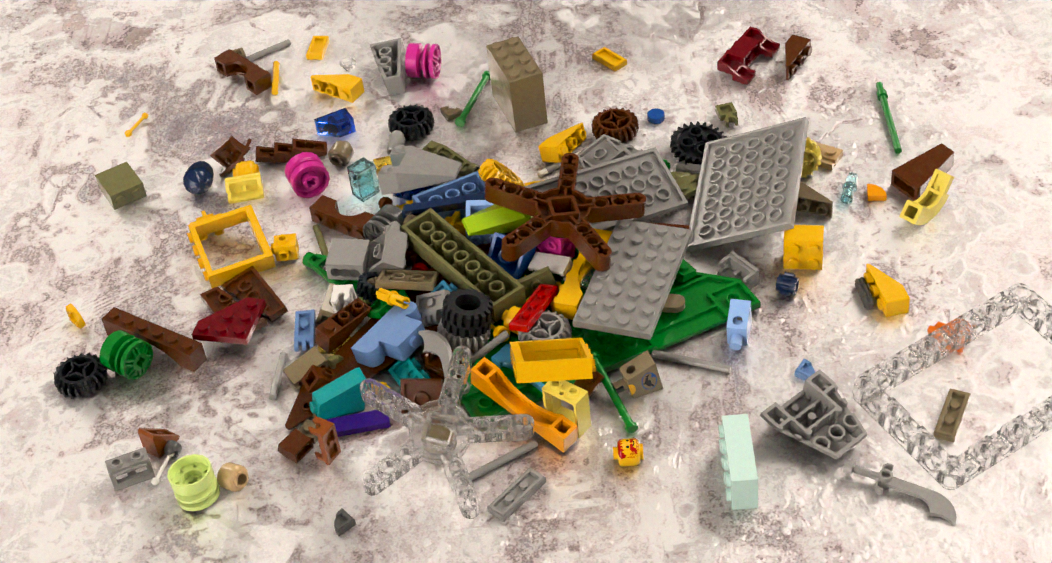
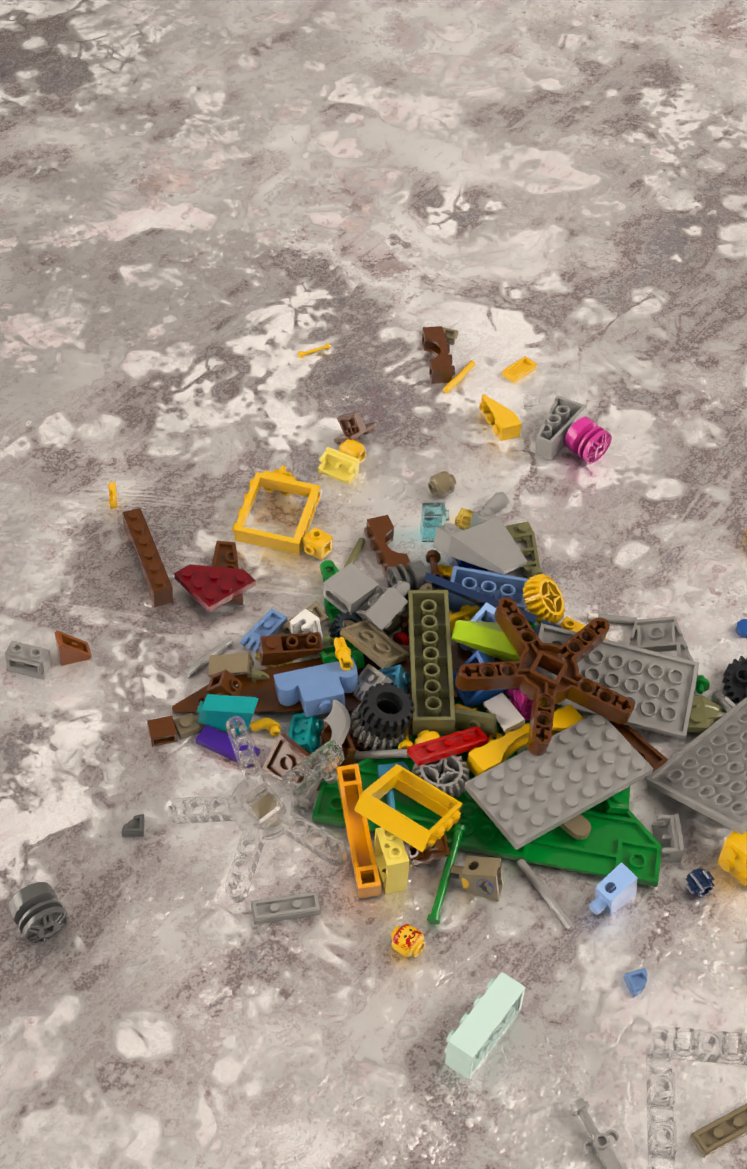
camera: 30 degrees right, 5 degrees up
black gear [53,352,108,400] -> none
olive brick [95,162,147,210] -> none
green wheel [99,330,153,380] -> none
hinge [151,440,182,486] -> none
yellowish green wheel [167,454,220,511] -> none
dark blue piece [183,161,214,194] -> none
tan head [217,462,249,492] -> none
reddish brown wing [221,266,288,321] -> none
light grey bar [245,39,291,62] -> none
reddish brown slope [255,138,327,163] -> none
dark pink wheel [285,152,330,198] -> none
dark orange hinge [308,416,341,465] -> none
clear blue slope [314,108,356,137] -> none
black gear [388,104,435,142] -> none
dark tan tile [440,106,462,121] -> none
green bar [455,71,491,127] -> none
light grey bar [461,440,538,484] -> none
dark tan brick [486,36,548,133] -> none
yellow slope [538,123,587,163] -> none
reddish brown gear [591,107,639,144] -> none
light grey wedge [760,369,867,460] -> none

